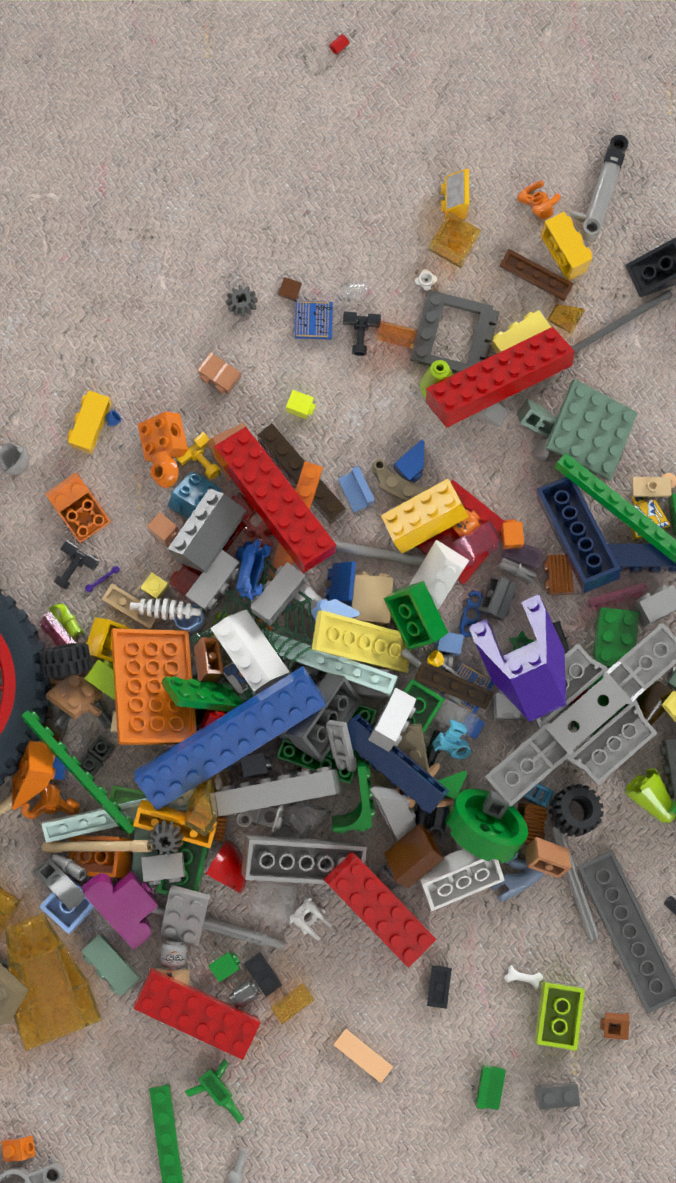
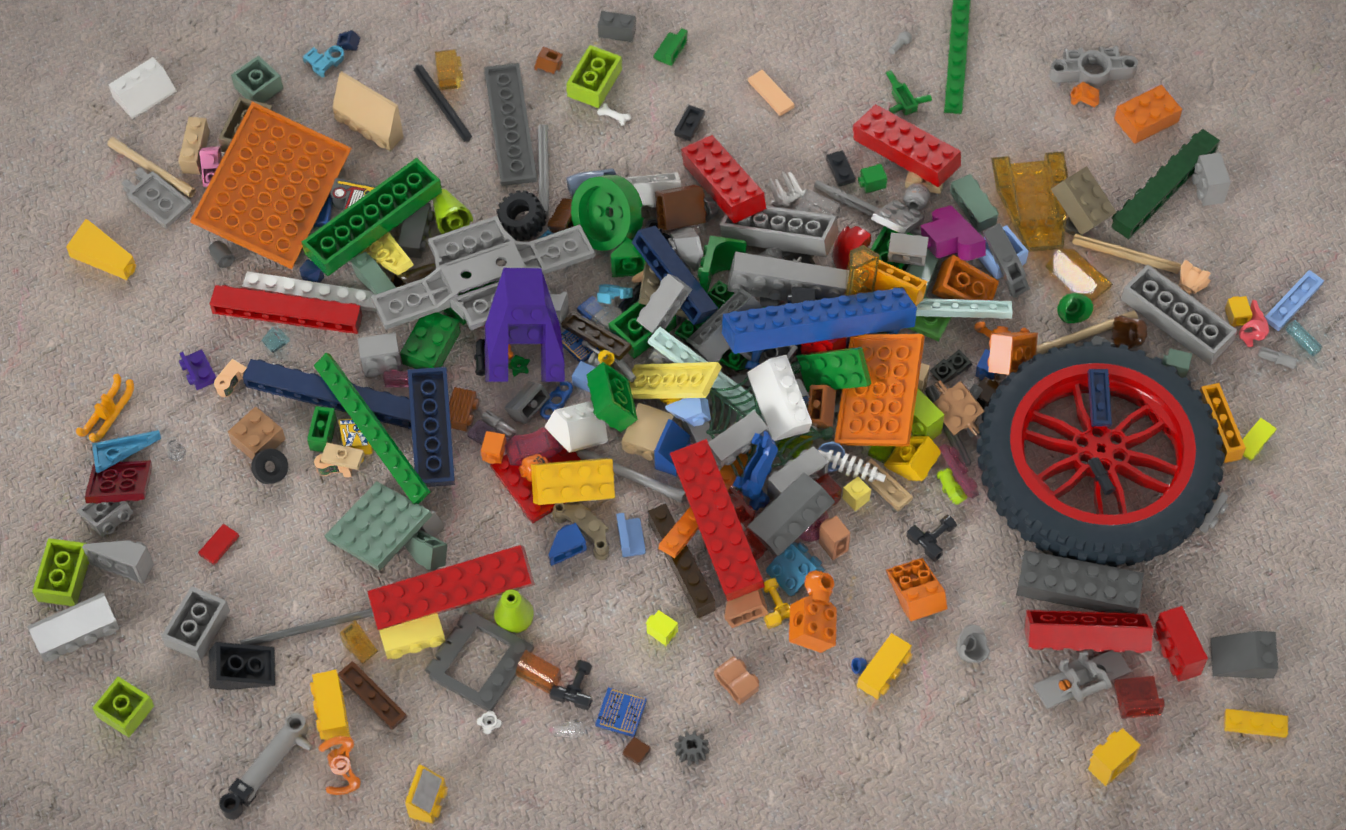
camera: 160 degrees left, 20 degrees down
green plate [20,710,135,835] -> none
black tyre [39,642,92,678] -> none
tan piece [42,840,152,853] -> none
light grey pin [51,853,87,881] -> none
dark purple hinge [85,566,120,592] -> none
dark grey gear [149,820,184,856] -> none
dark grey brick [229,980,260,1008] -> none
clear yellow brick [270,982,315,1024] -> none
light grey hinge [326,720,357,772] -> none
clear yellow brick [429,212,481,268] -> none
dark grey slope [483,790,509,820] -> none
nougat brick [525,837,571,878] -> none

